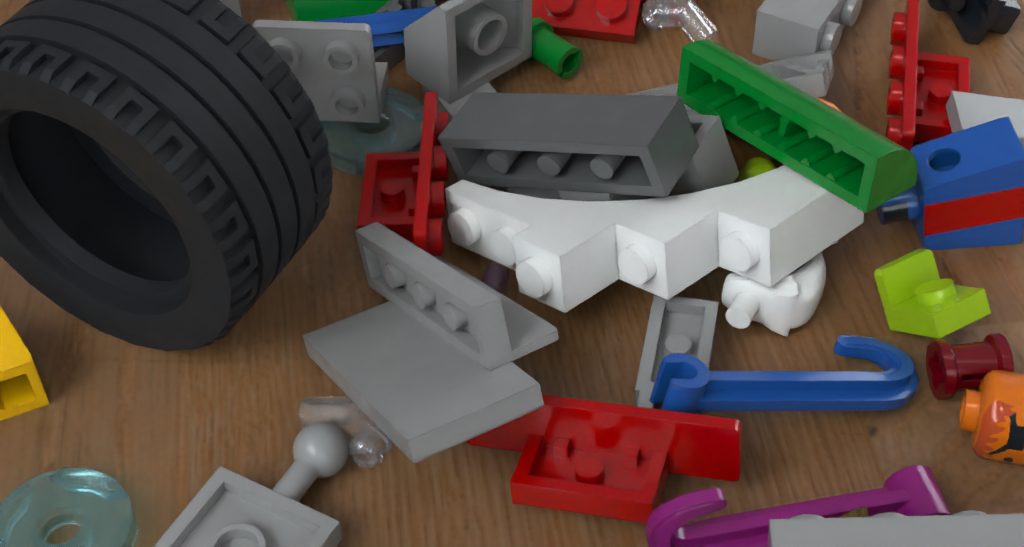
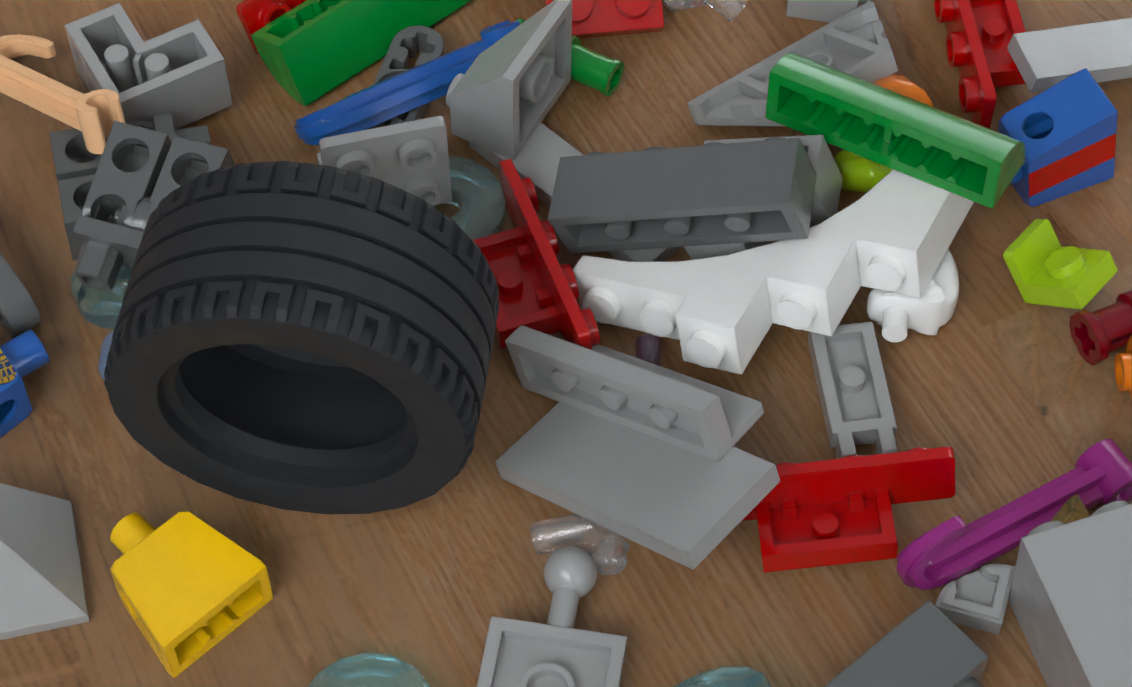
camera: 20 degrees left, 10 degrees up
blue piece [649,335,919,414] -> none

